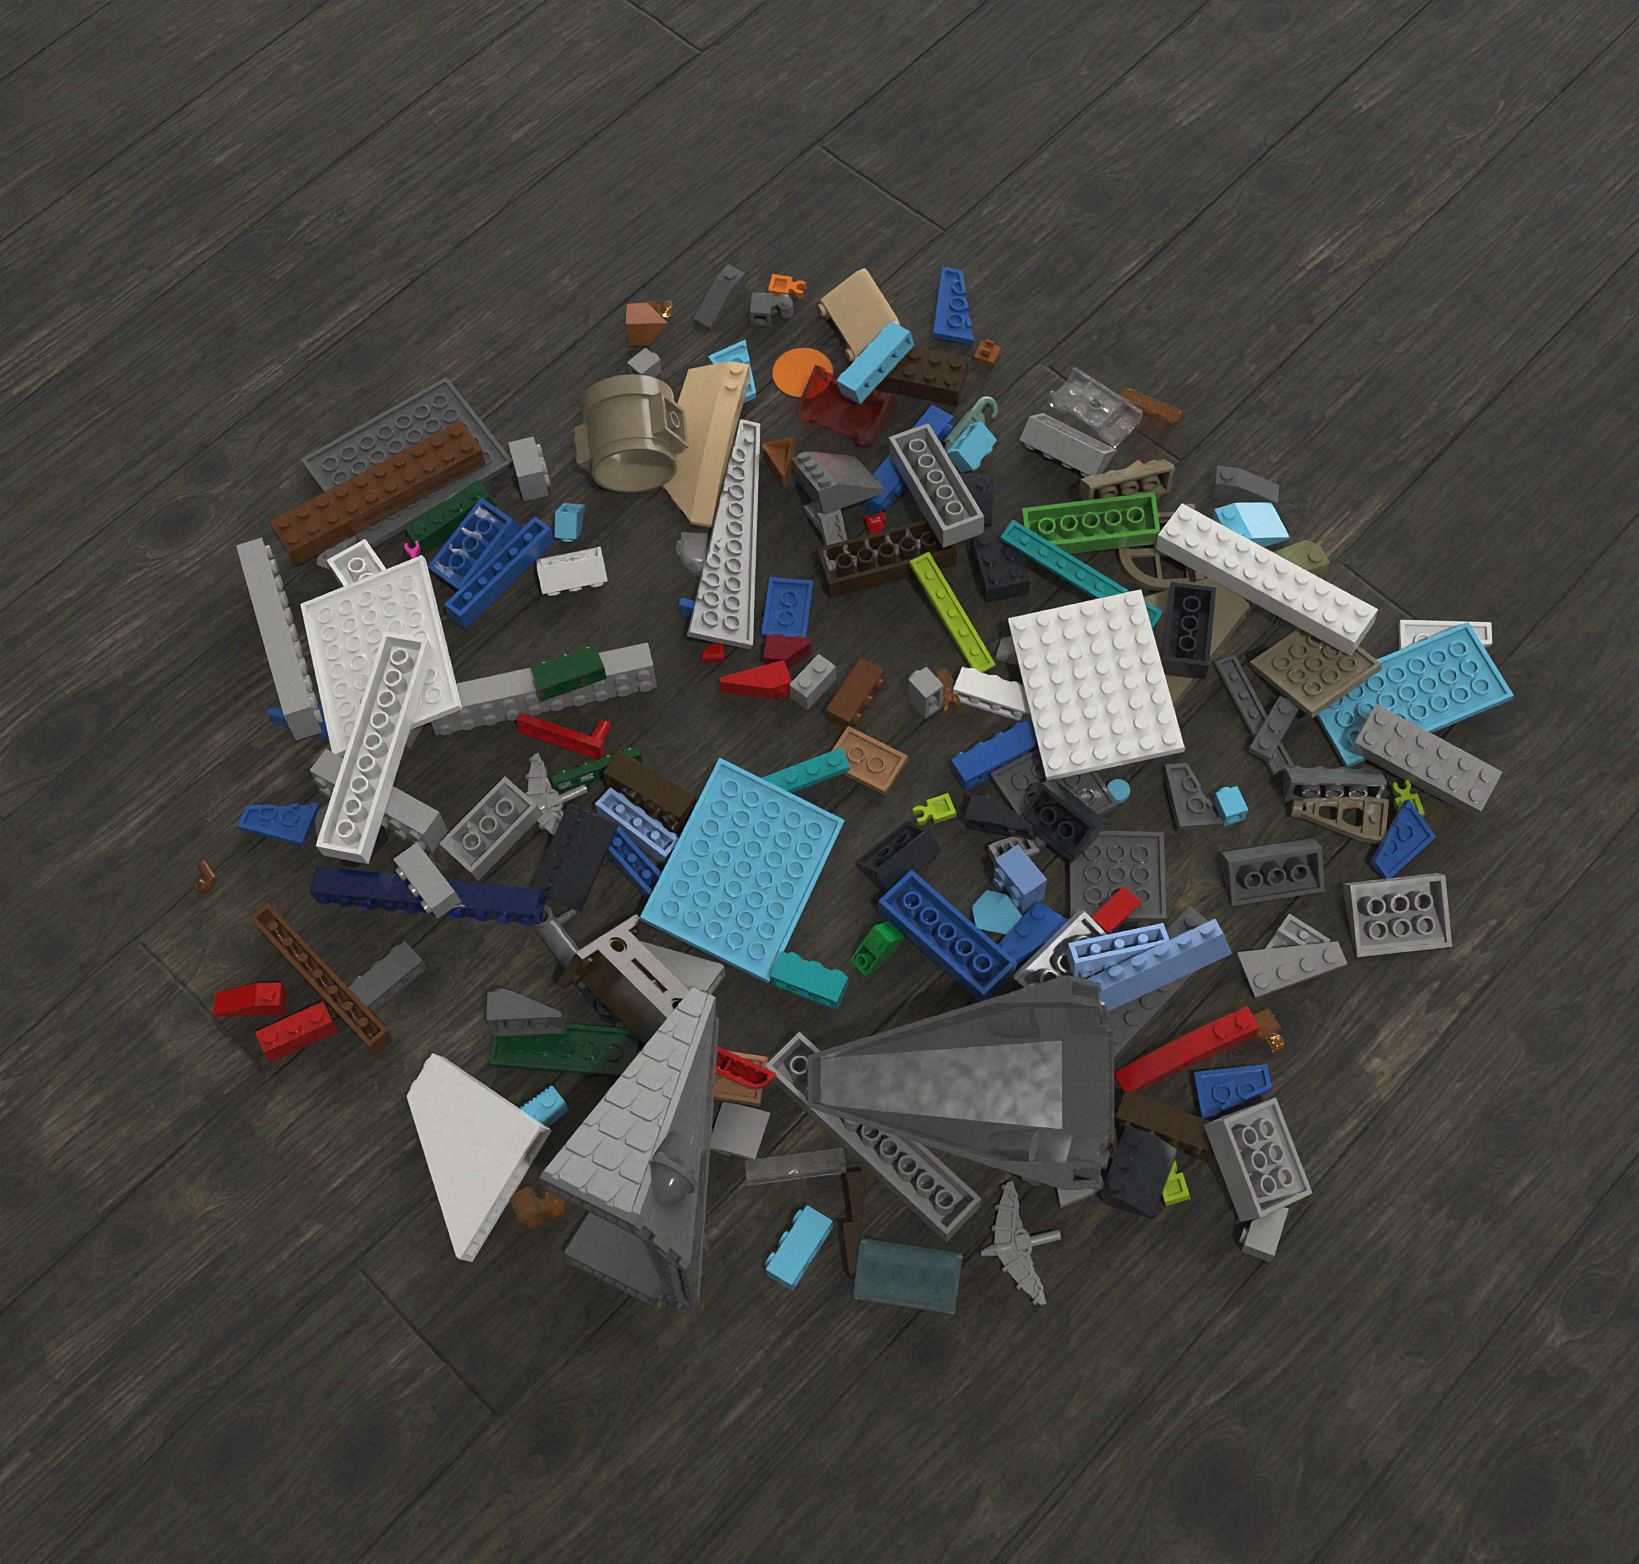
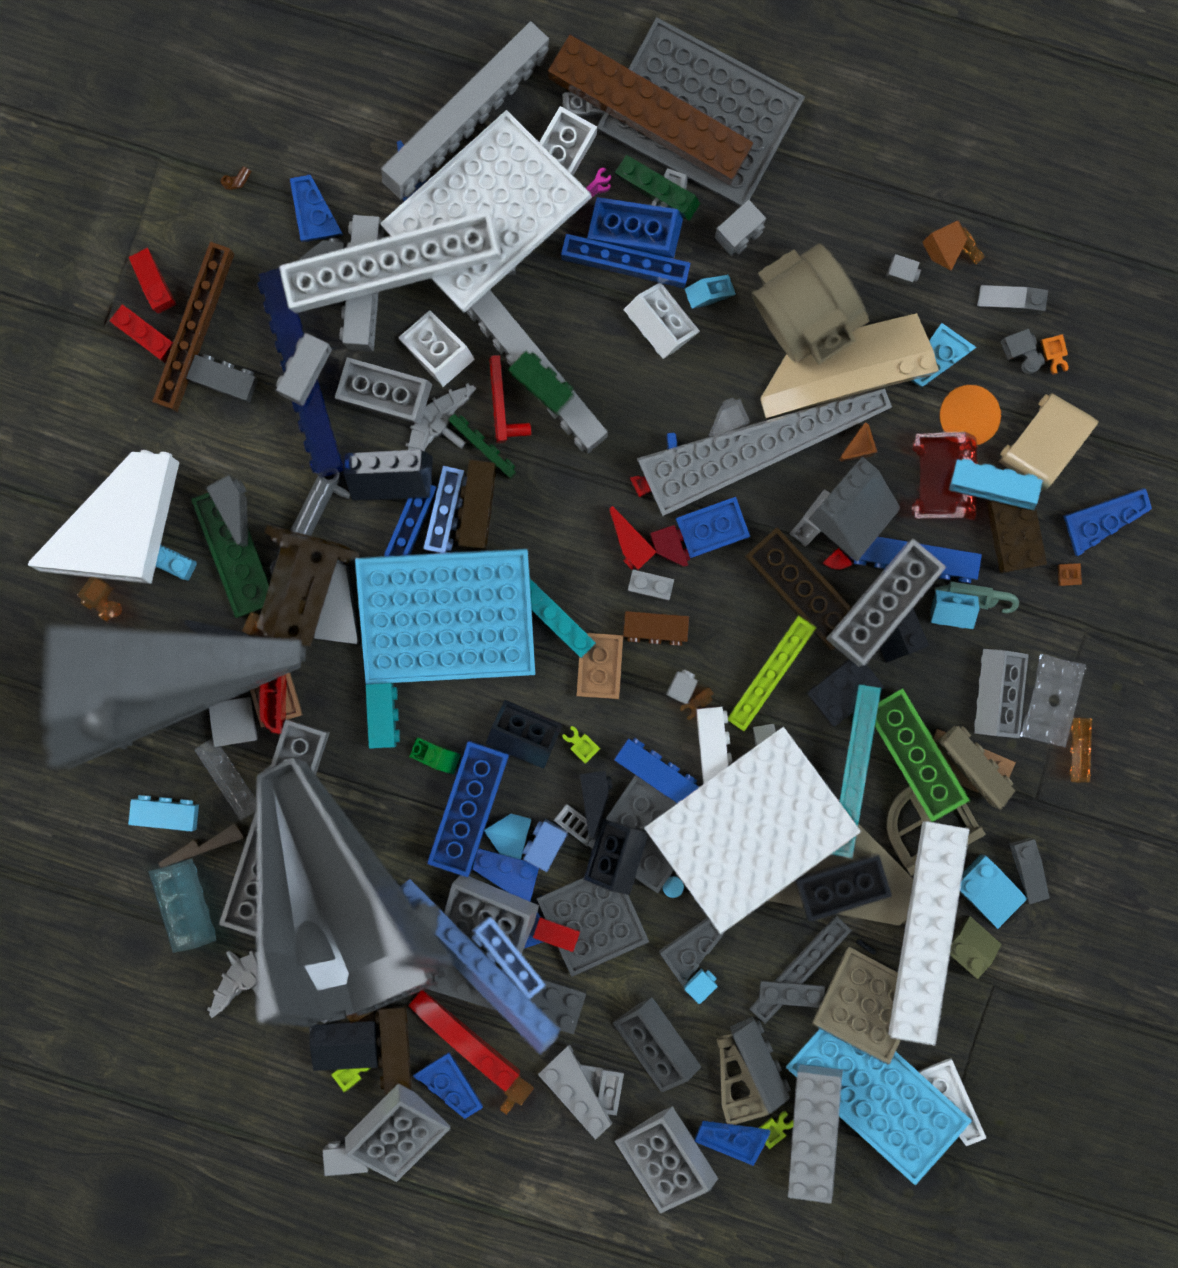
camera: 60 degrees right, 25 degrees up
none -> white slope [398,310,475,387]

